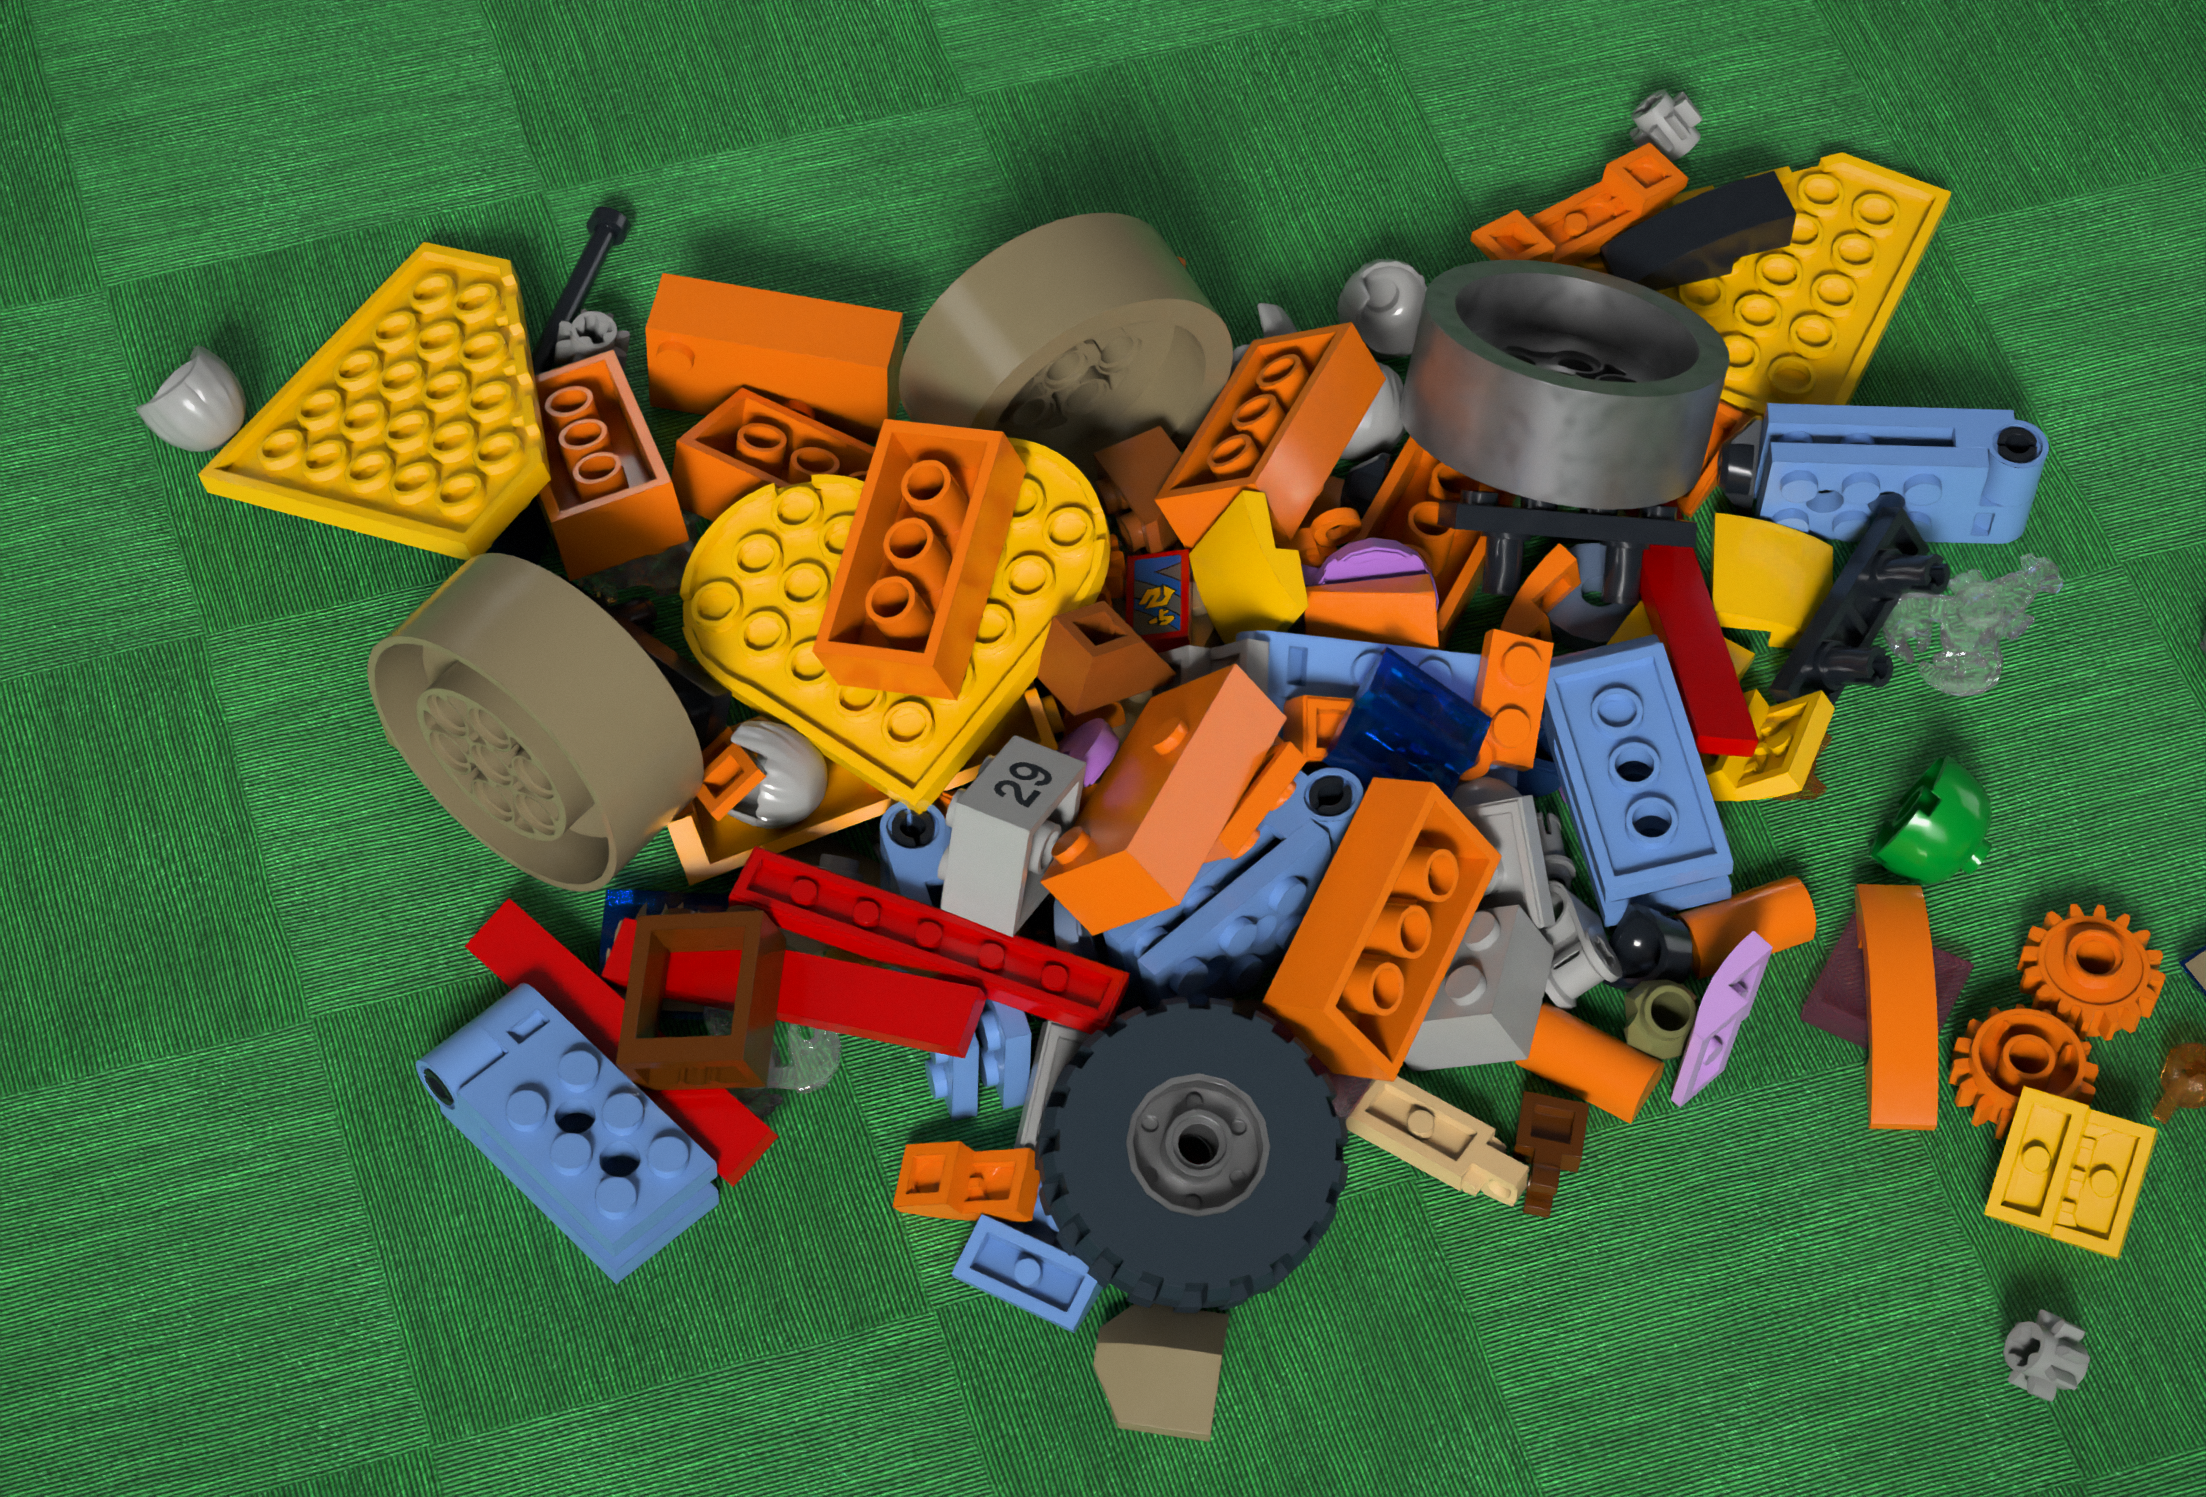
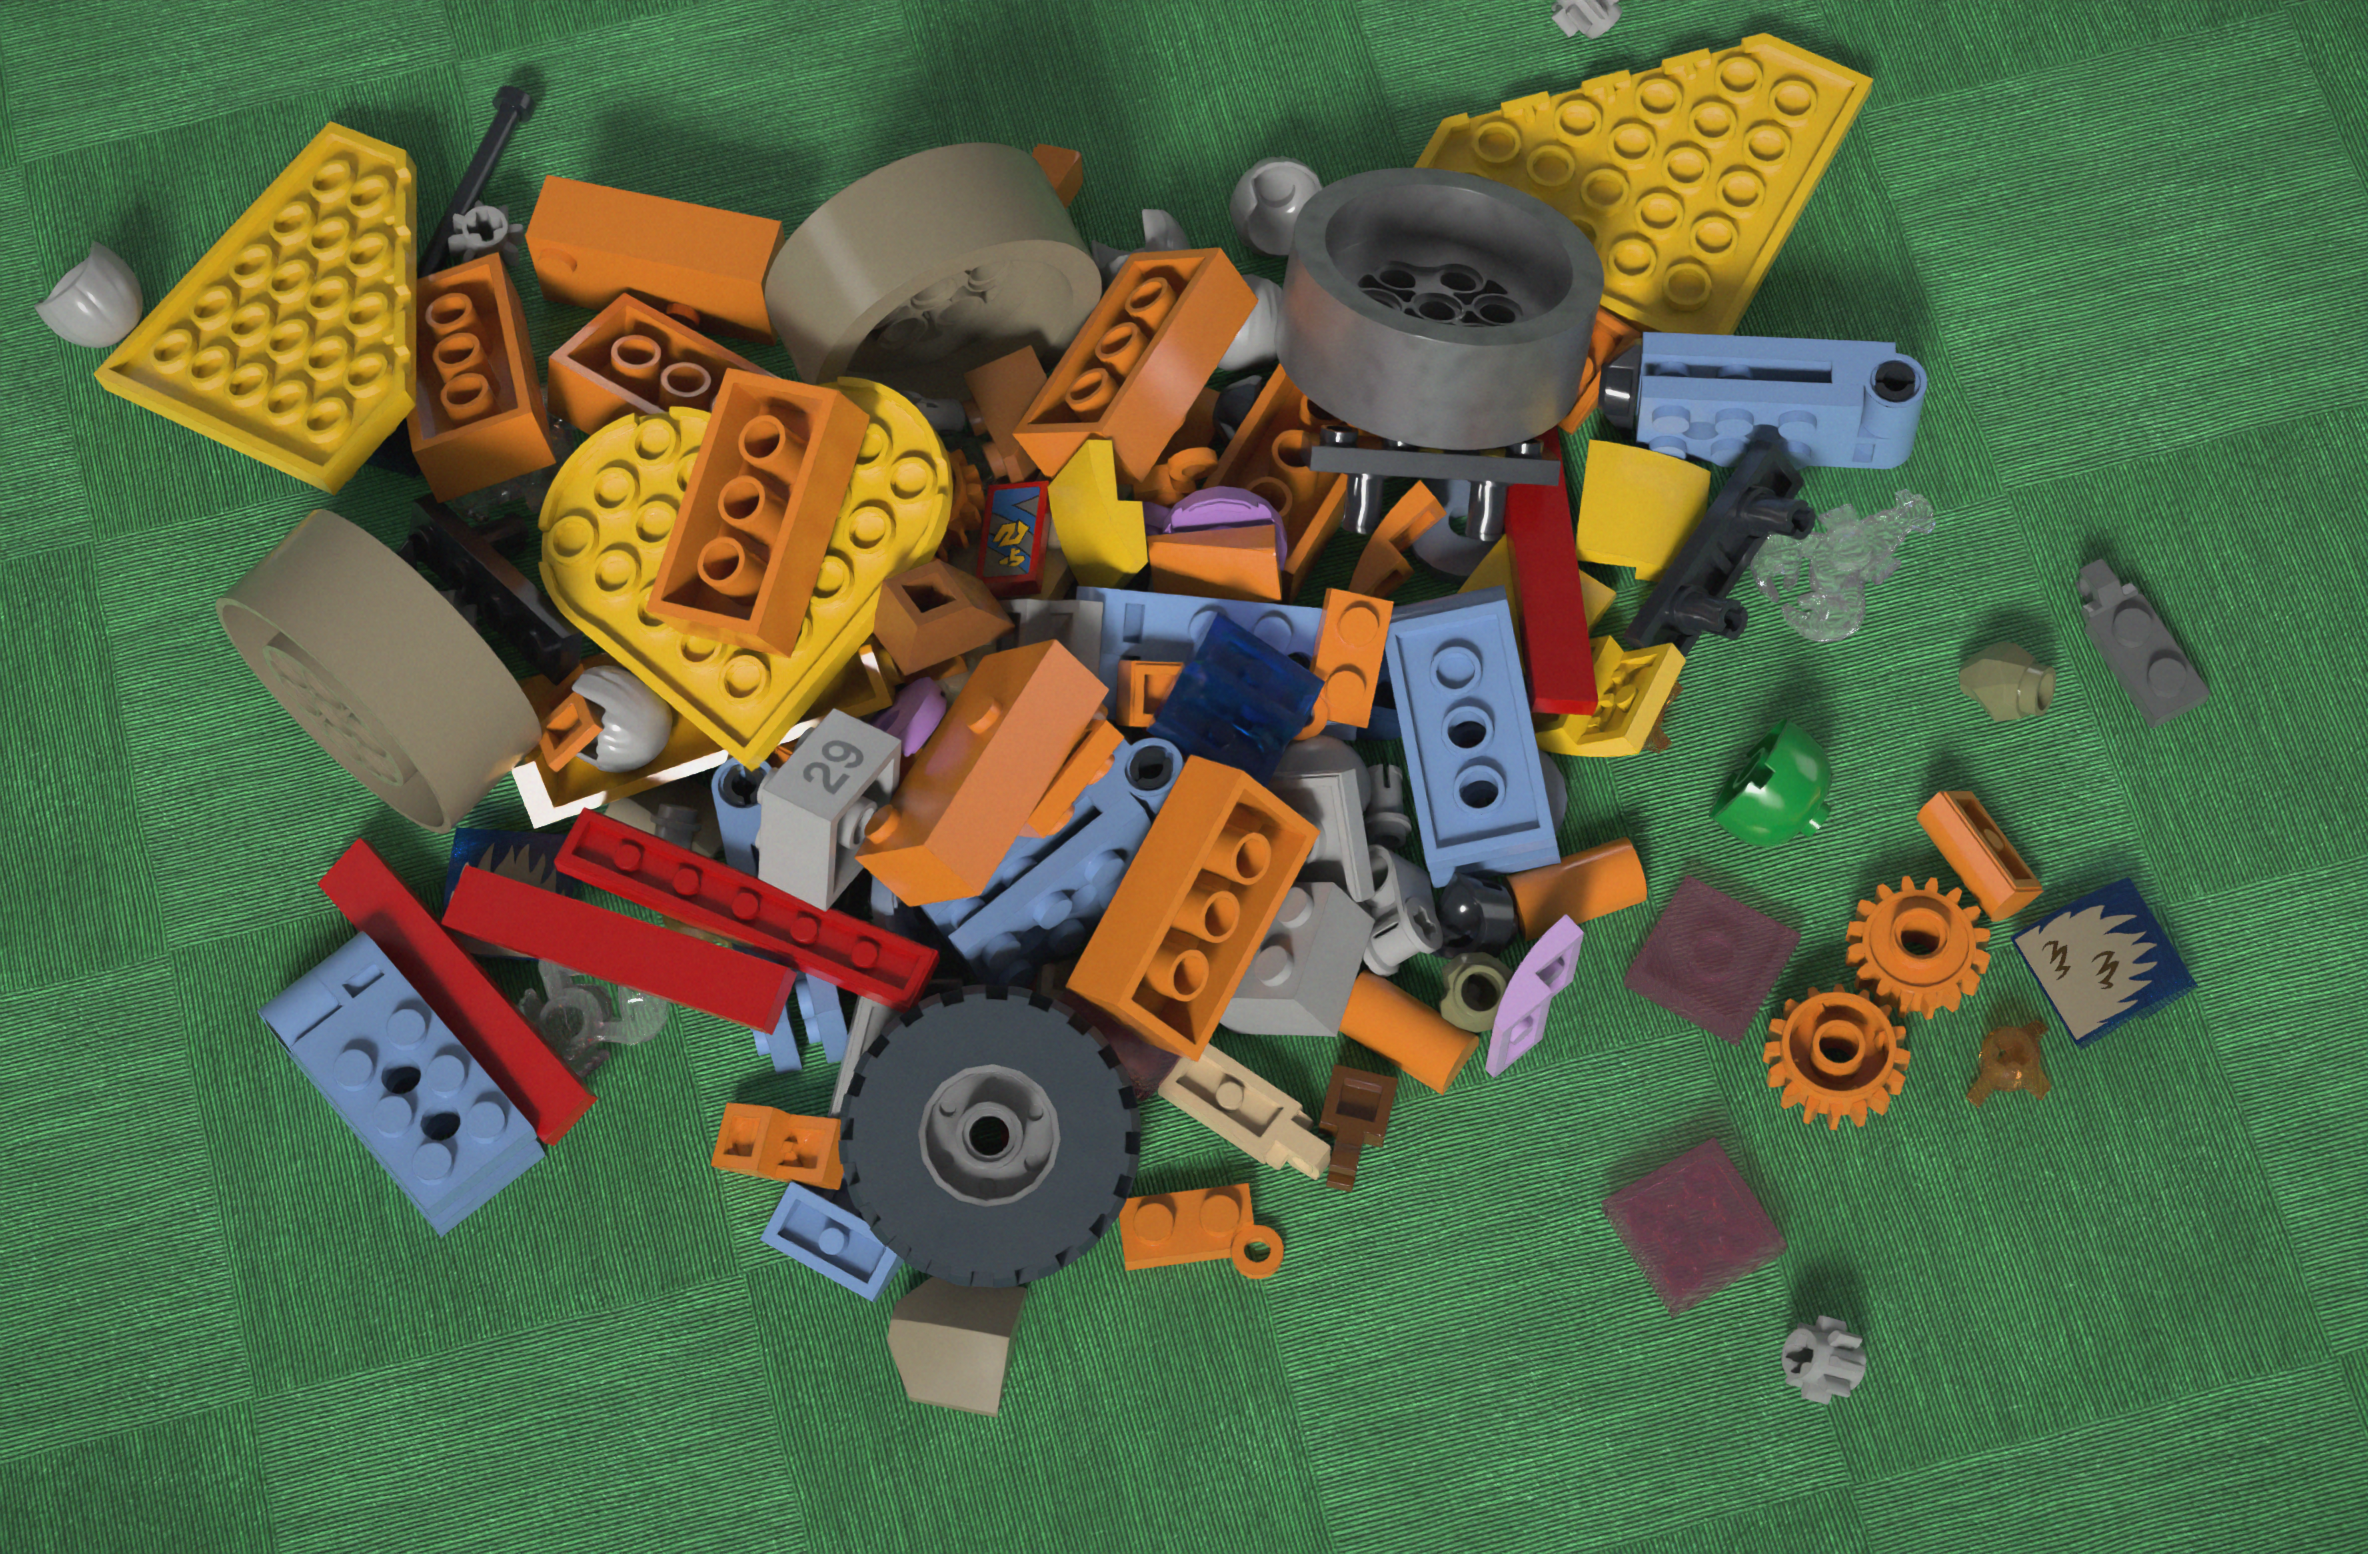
camera: 10 degrees right, 10 degrees up
reddish brown window [616,905,786,1091] -> none
orange slope [1470,142,1689,266] -> none
black slope [1599,171,1797,291] -> none
orange slope [1854,884,1939,1130] -> none
yellow slope [1984,1086,2159,1260] -> none
none -> orange hinge [1119,1183,1284,1279]
none -> clear pink tile [1601,1137,1787,1318]
none -> orange brick [1916,791,2043,922]
none -> olive rock [1958,642,2056,721]

